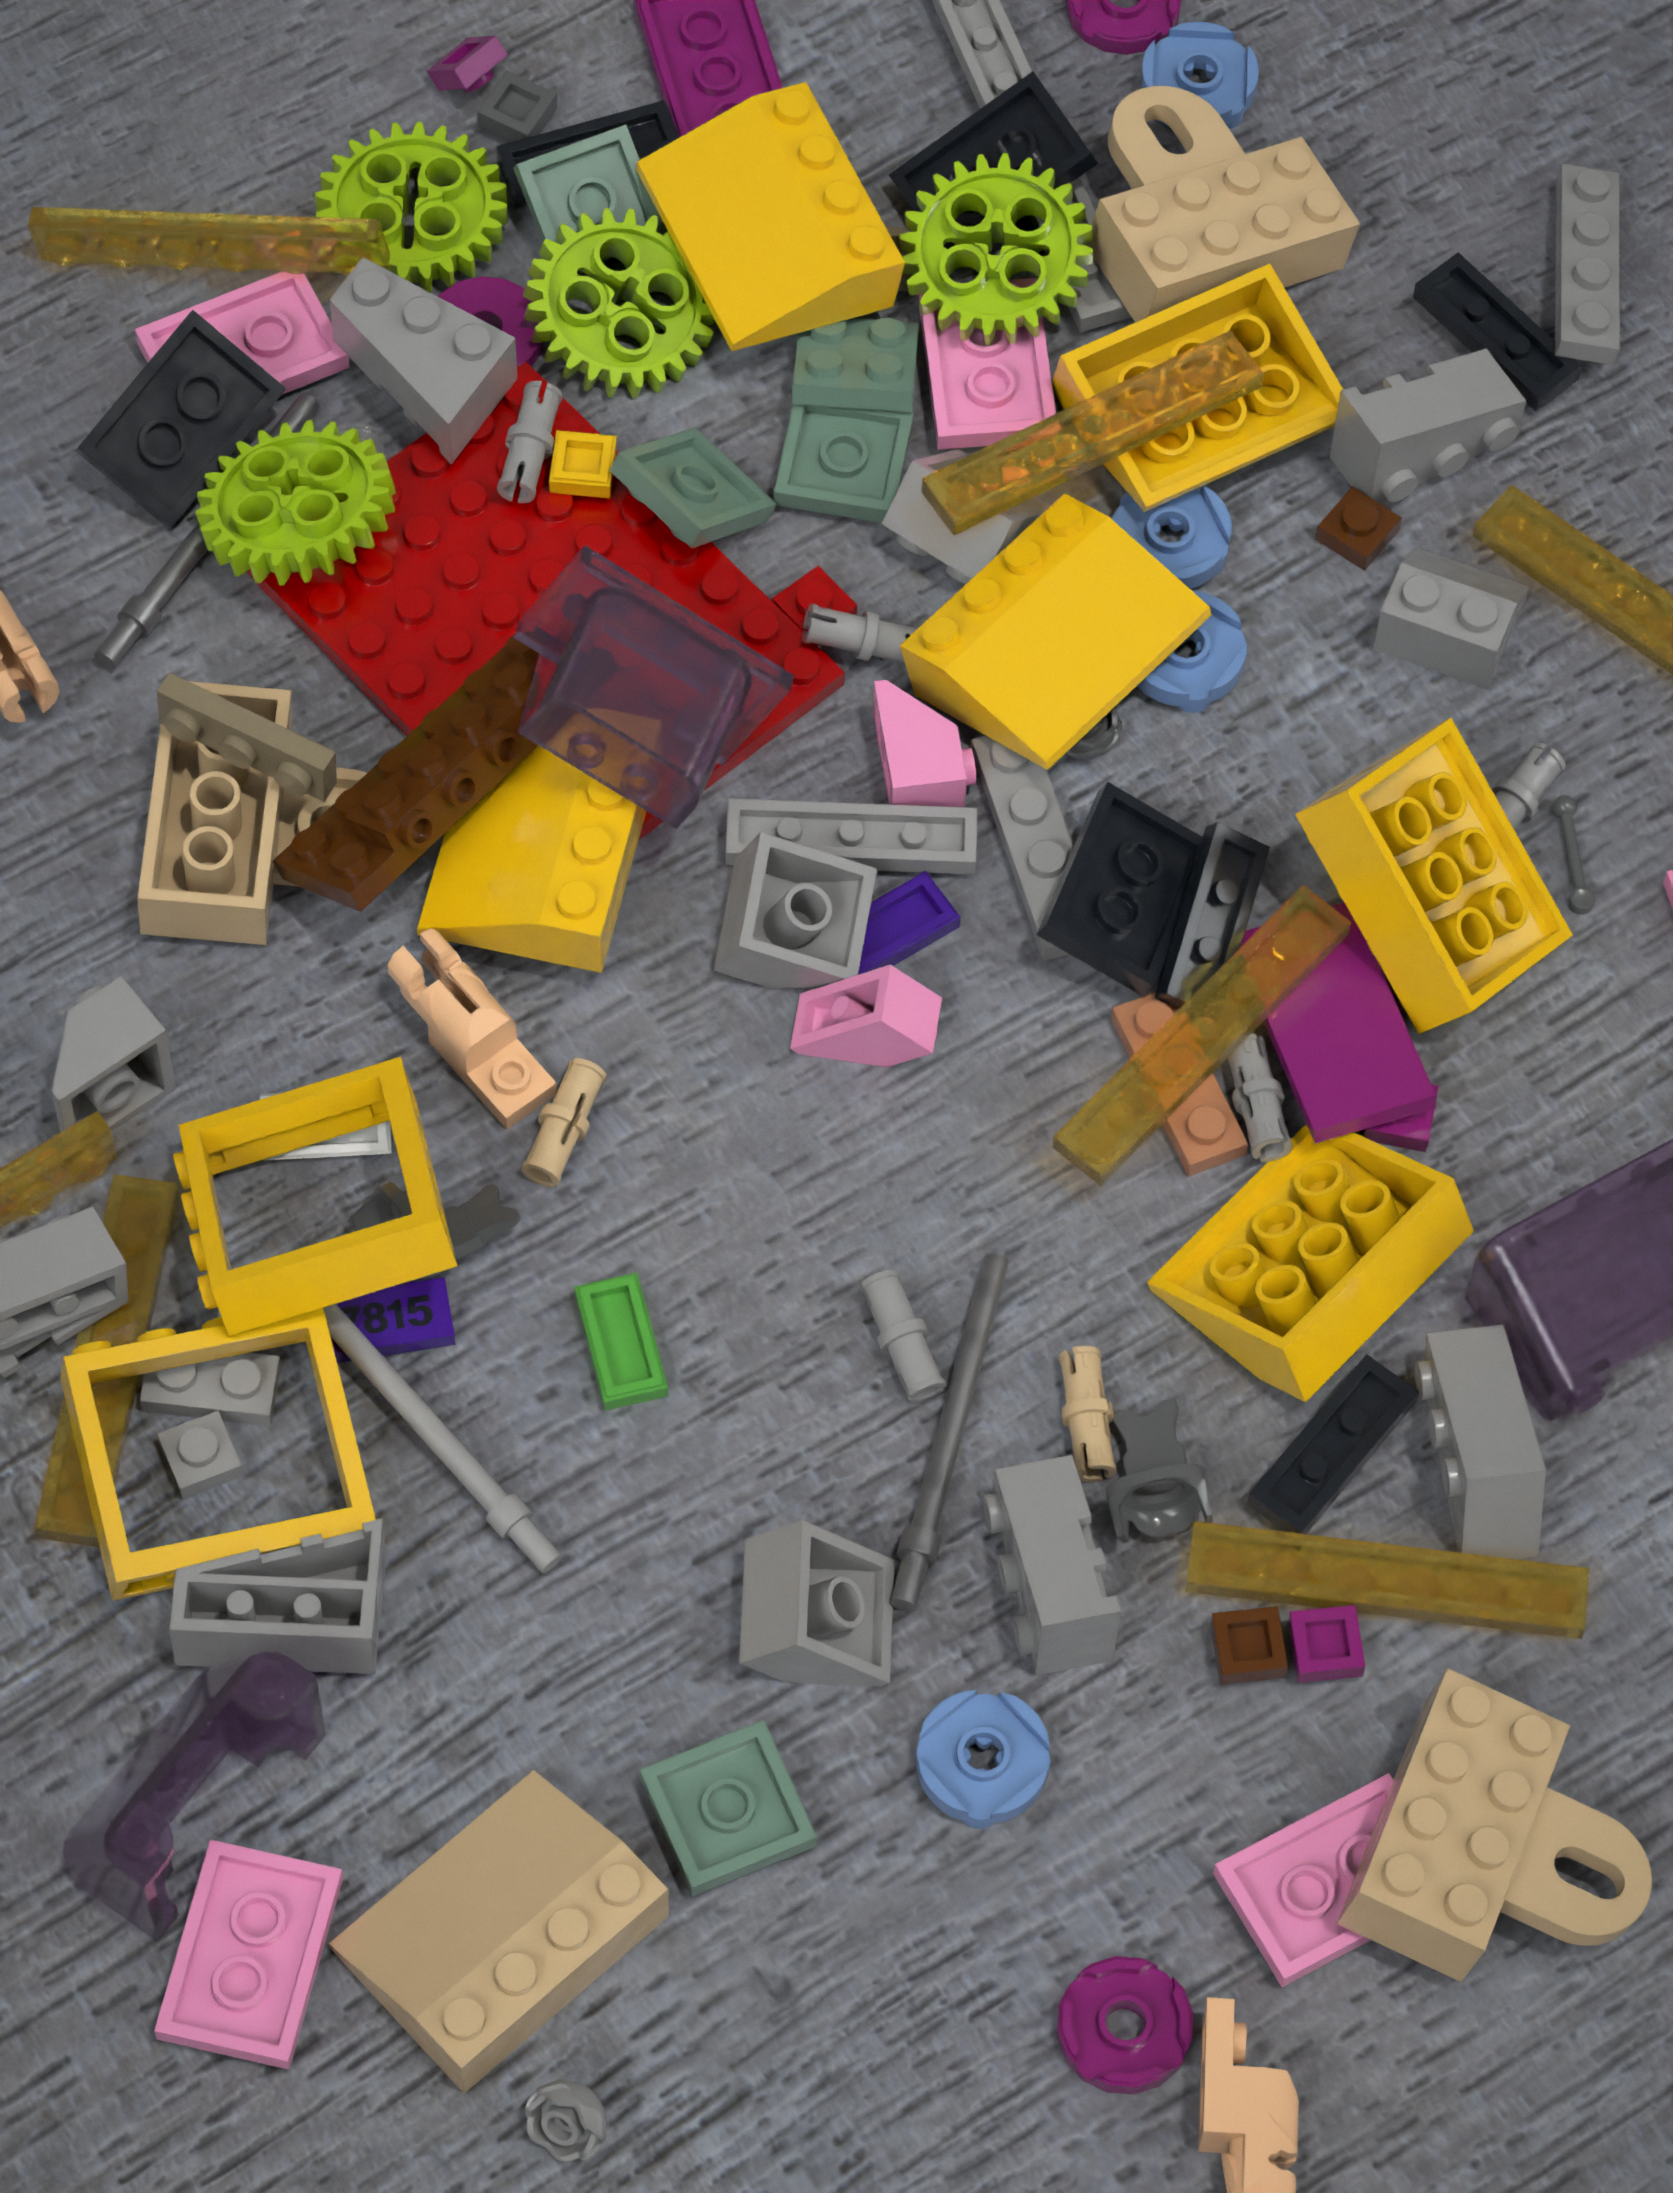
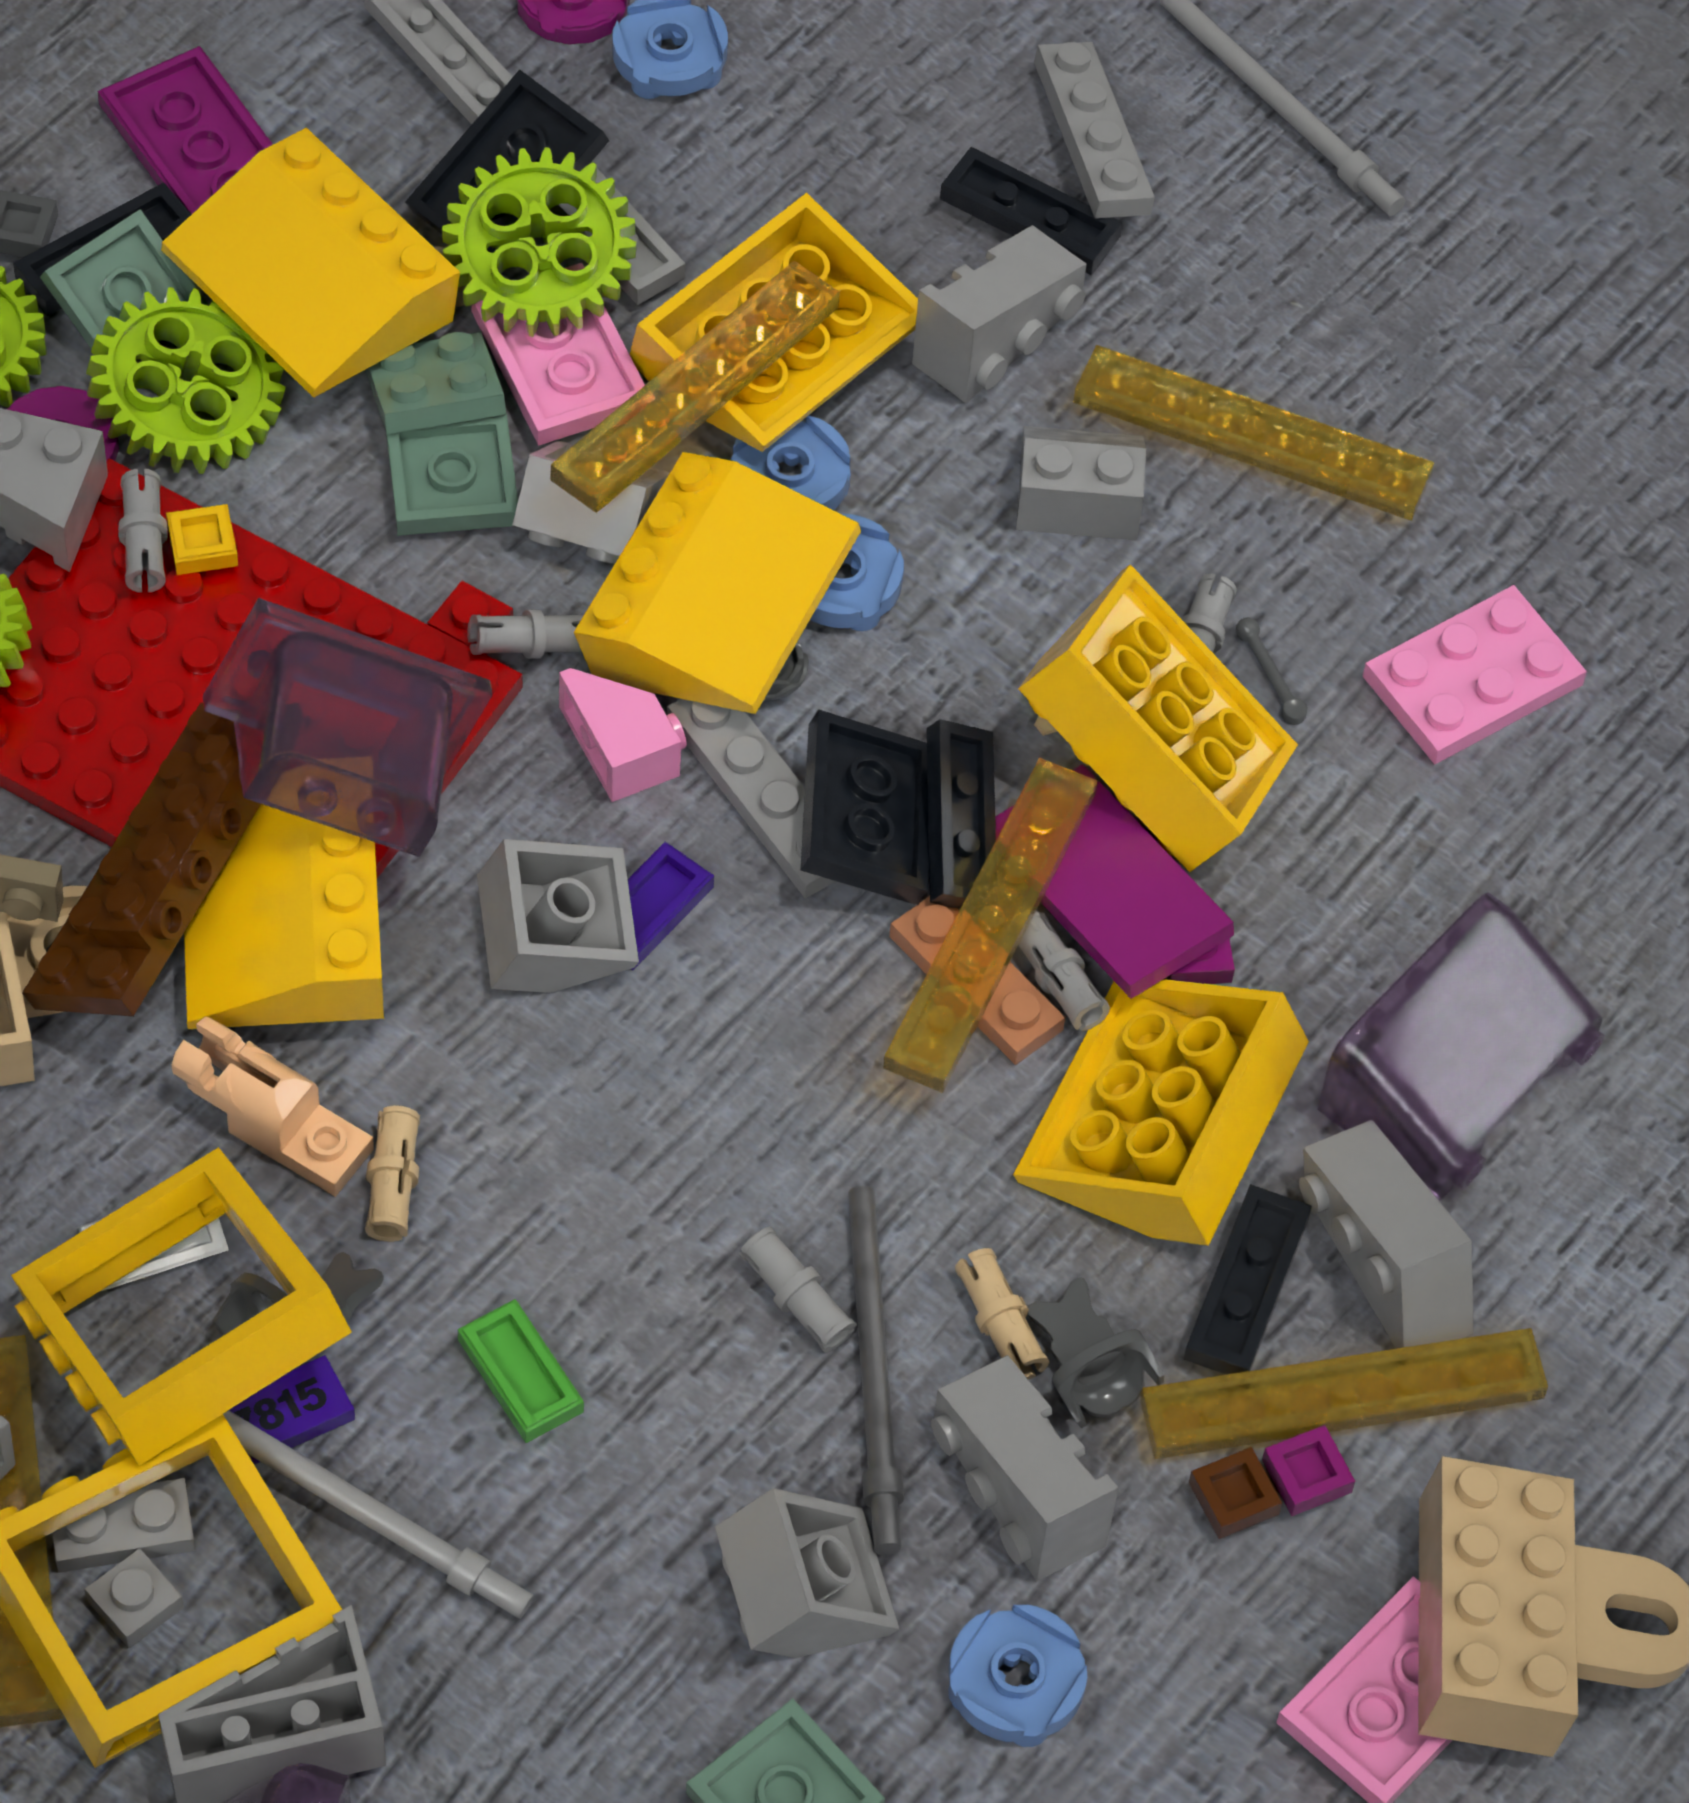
camera: 20 degrees left, 5 degrees down
sand green plate [609,427,777,548] -> none
light grey plate [725,798,978,874] -> none
bright pink slope [790,965,942,1067] -> none
tan brick [1085,86,1360,322] -> none
reddish brown plate [1315,486,1402,571] -> none

